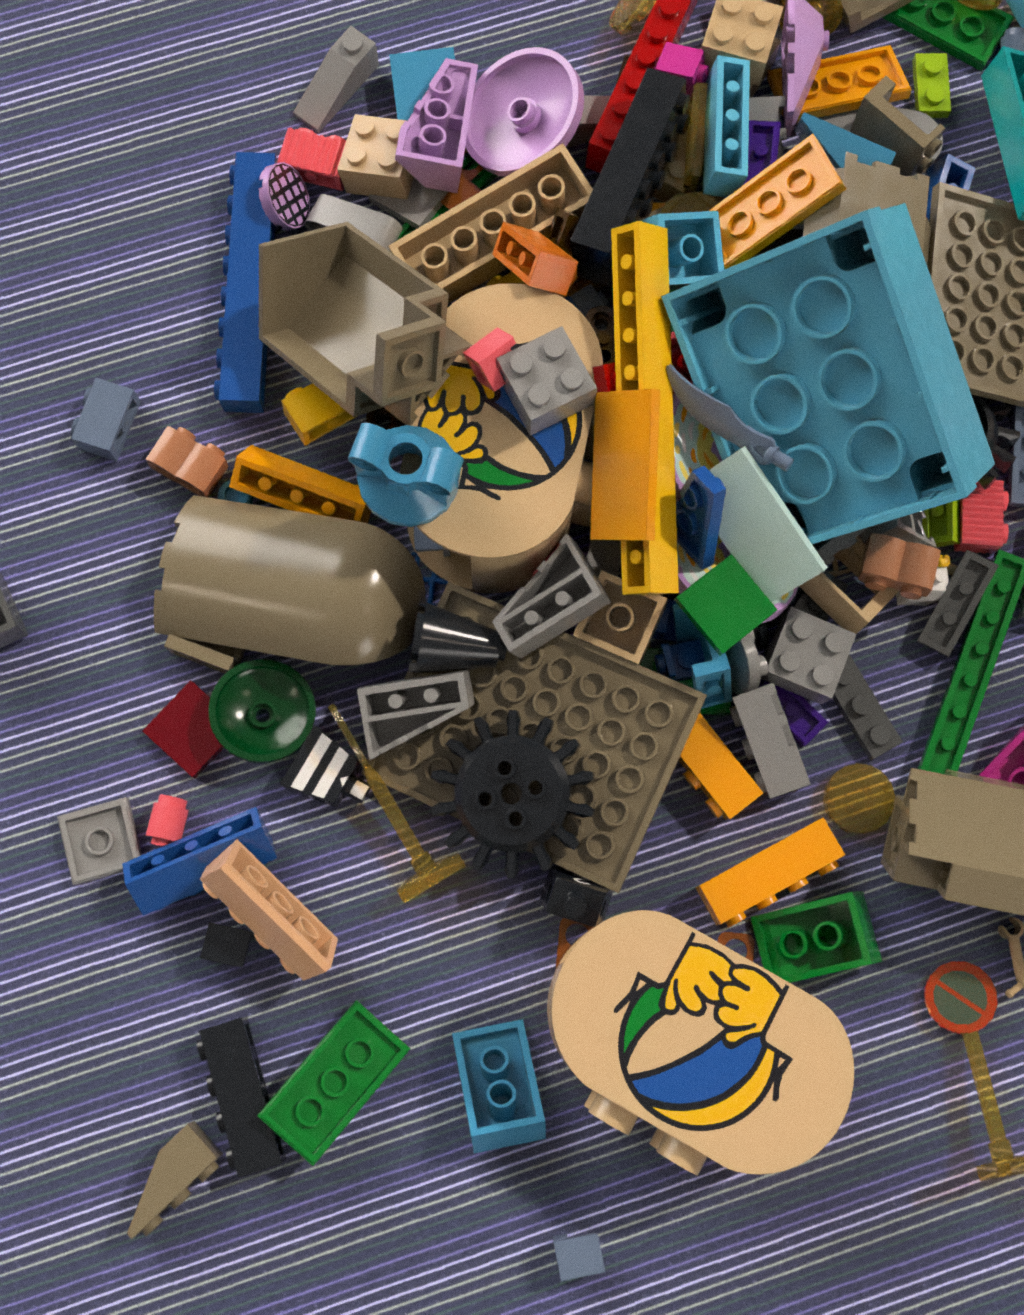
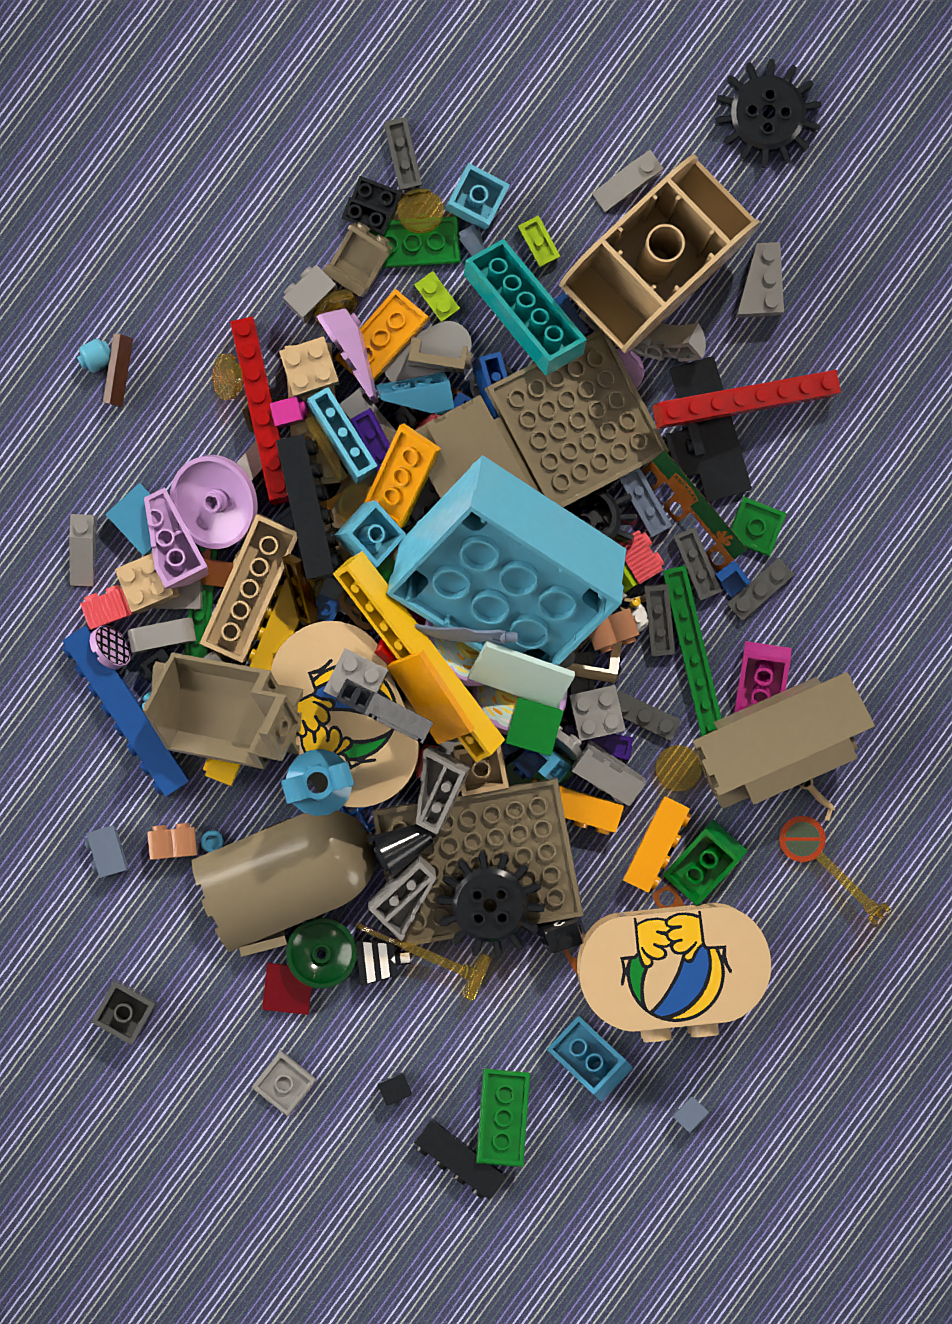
camera: 30 degrees left, 10 degrees up
blue brick [122,807,277,916] -> none
dark tan slope [127,1121,223,1239] -> none
coral brick [145,794,189,847] -> none
light nougat slope [200,839,338,981] -> none
light orange brick [229,445,371,523] -> none
coral panel [463,327,516,392] -> none
orange brick [492,222,578,296] -> none
blue wing [676,466,726,570] -> none
none -> door [336,678,433,744]

